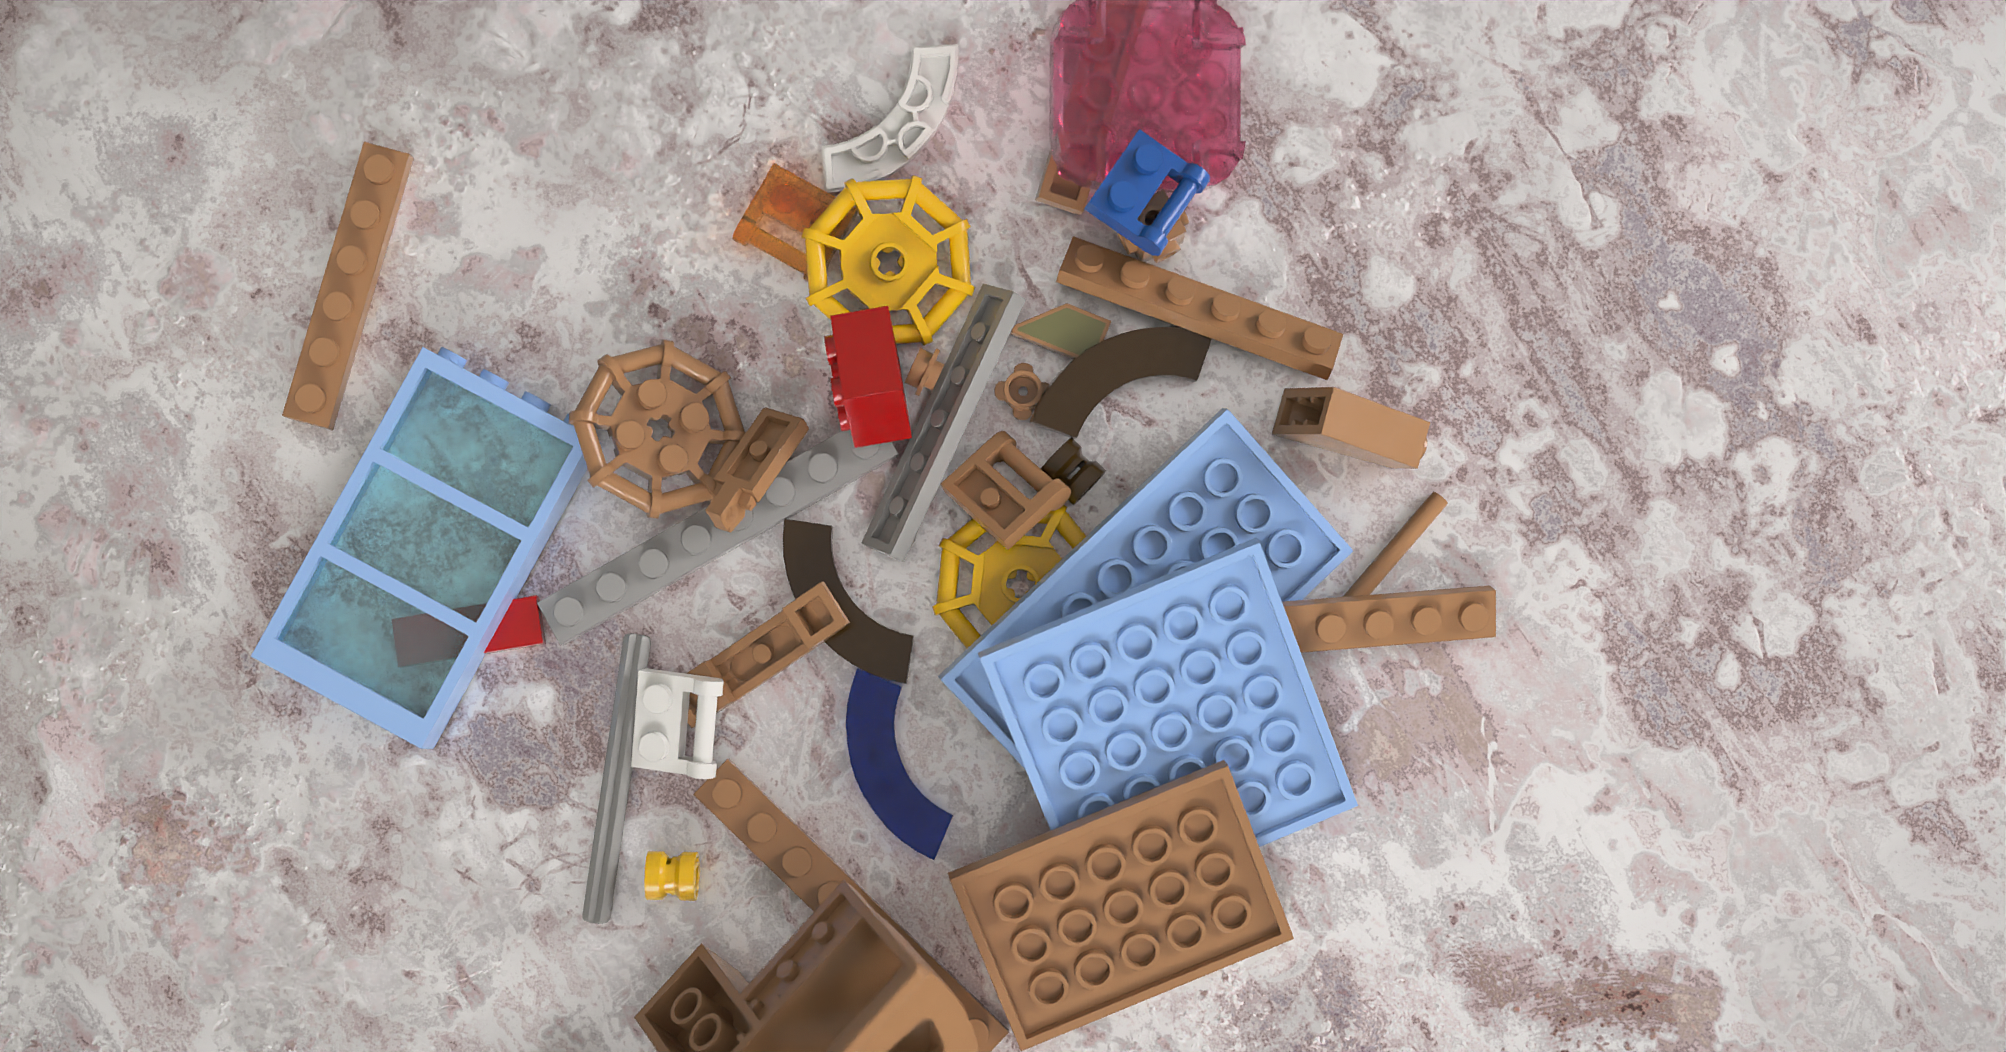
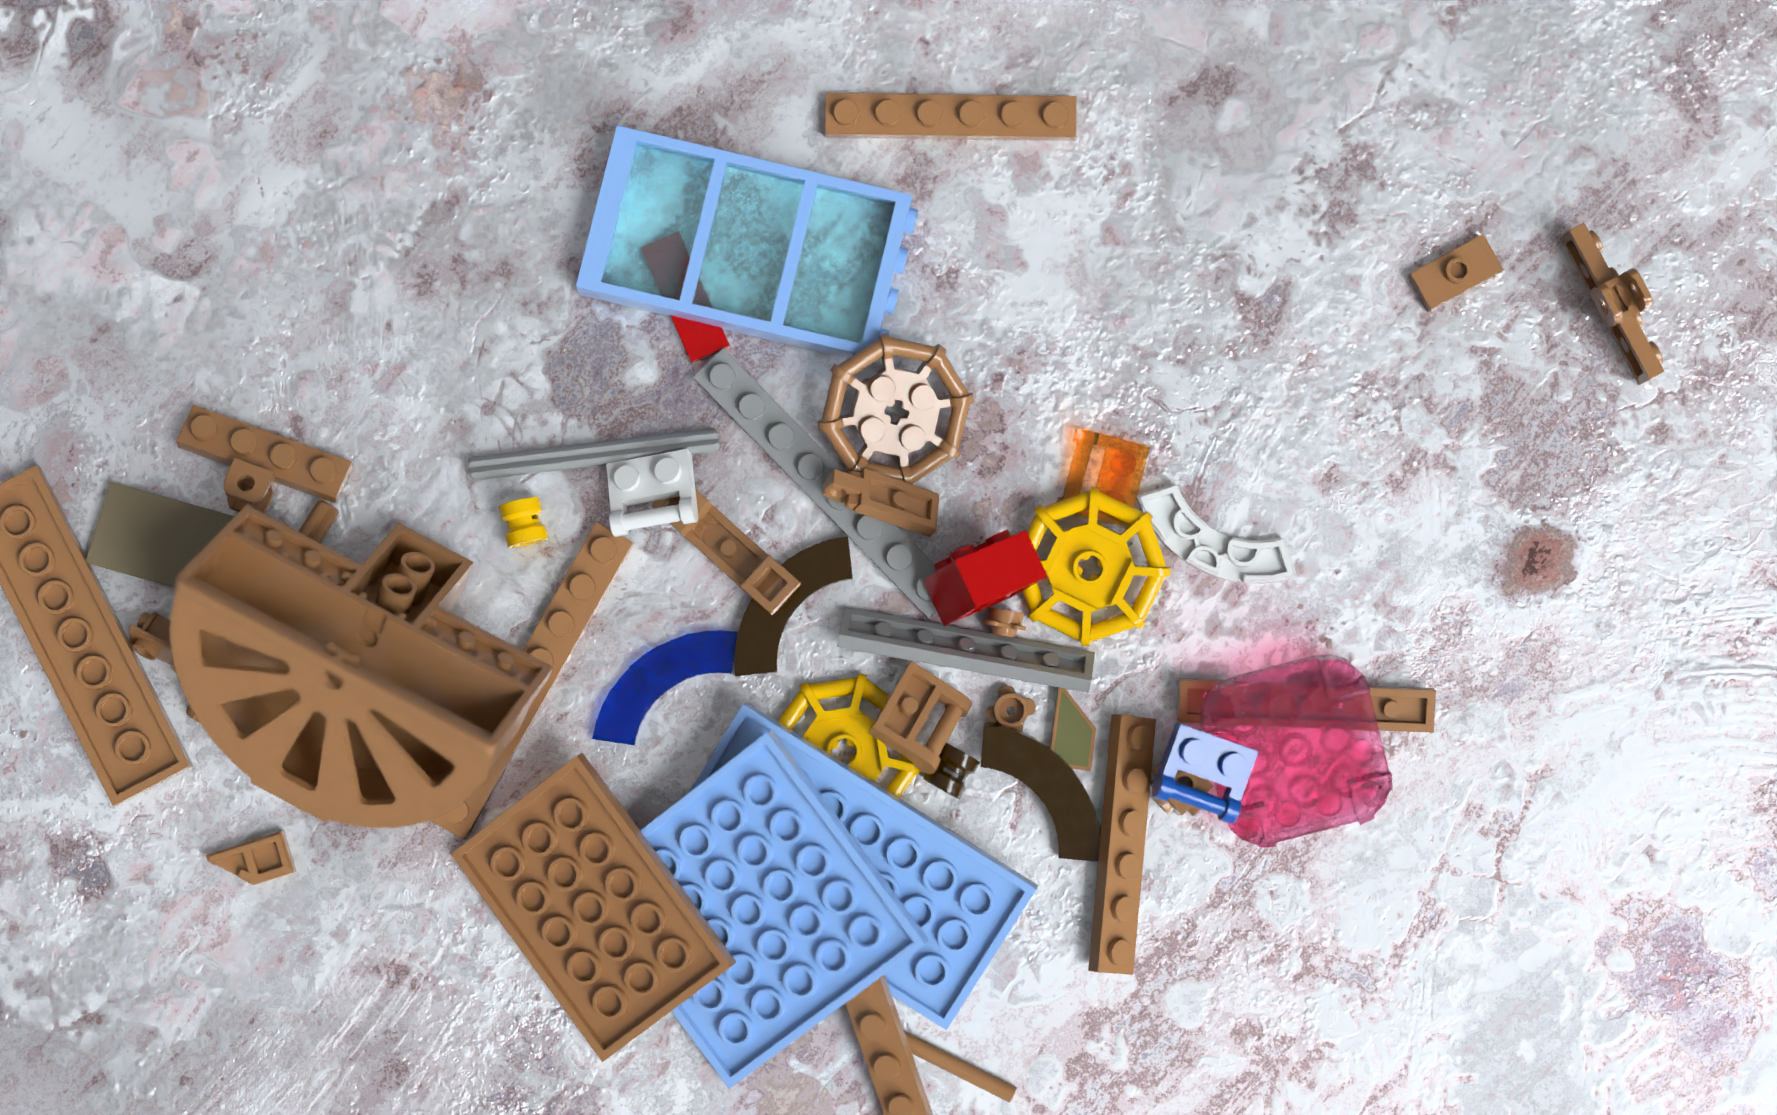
camera: 70 degrees right, 0 degrees up
medium nougat slope [1272,387,1430,469] -> none

